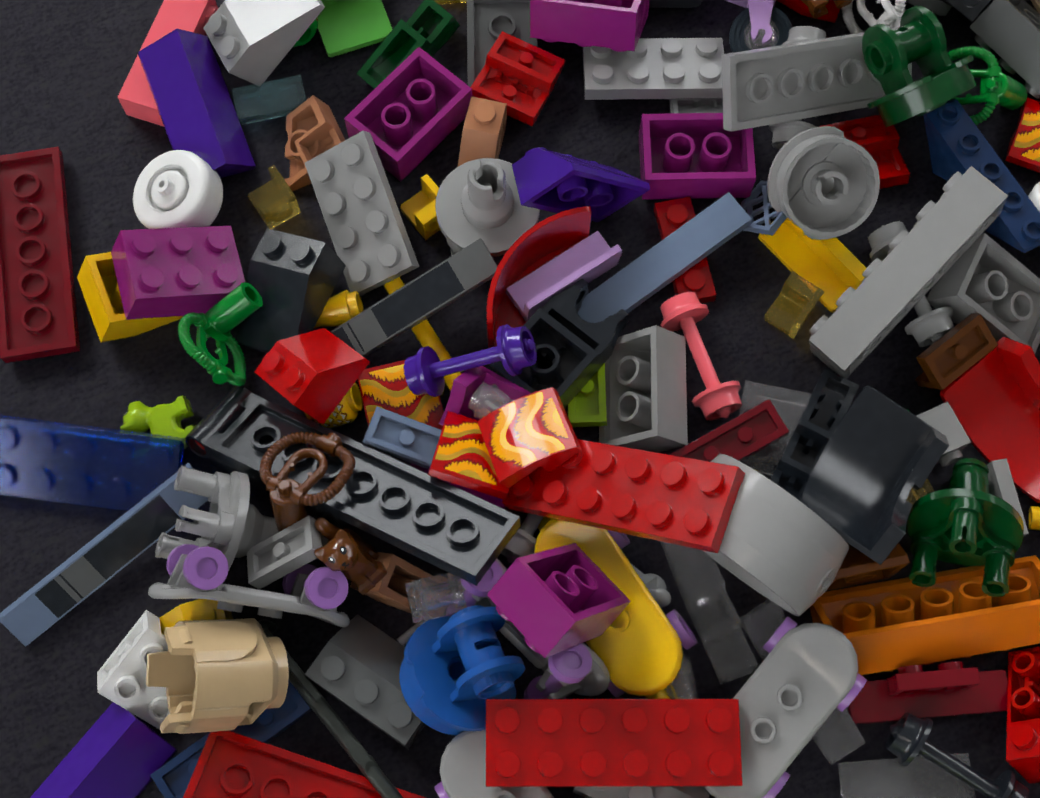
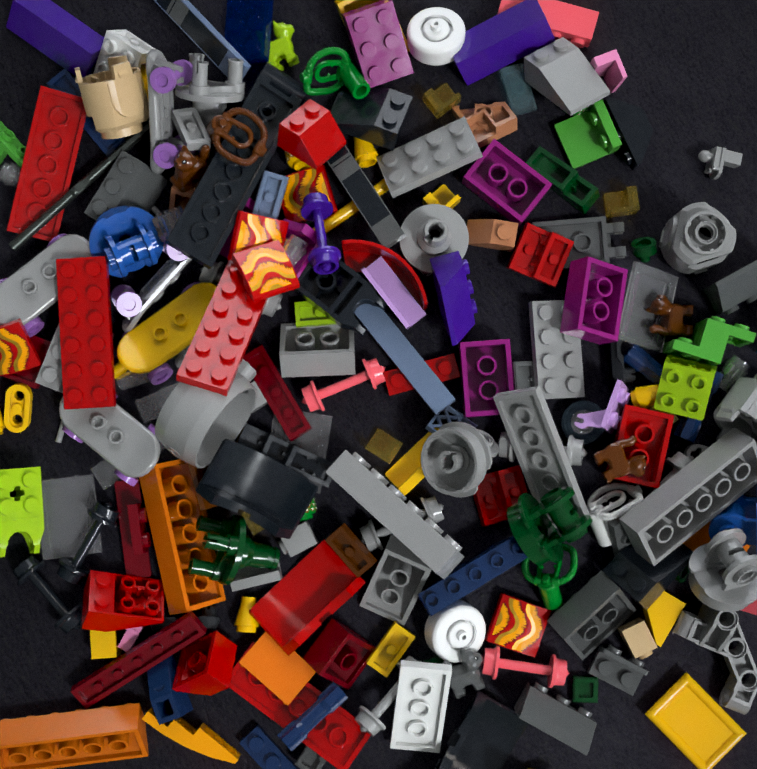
camera: 90 degrees right, 15 degrees up
magenta brick [487,543,631,658] -> none

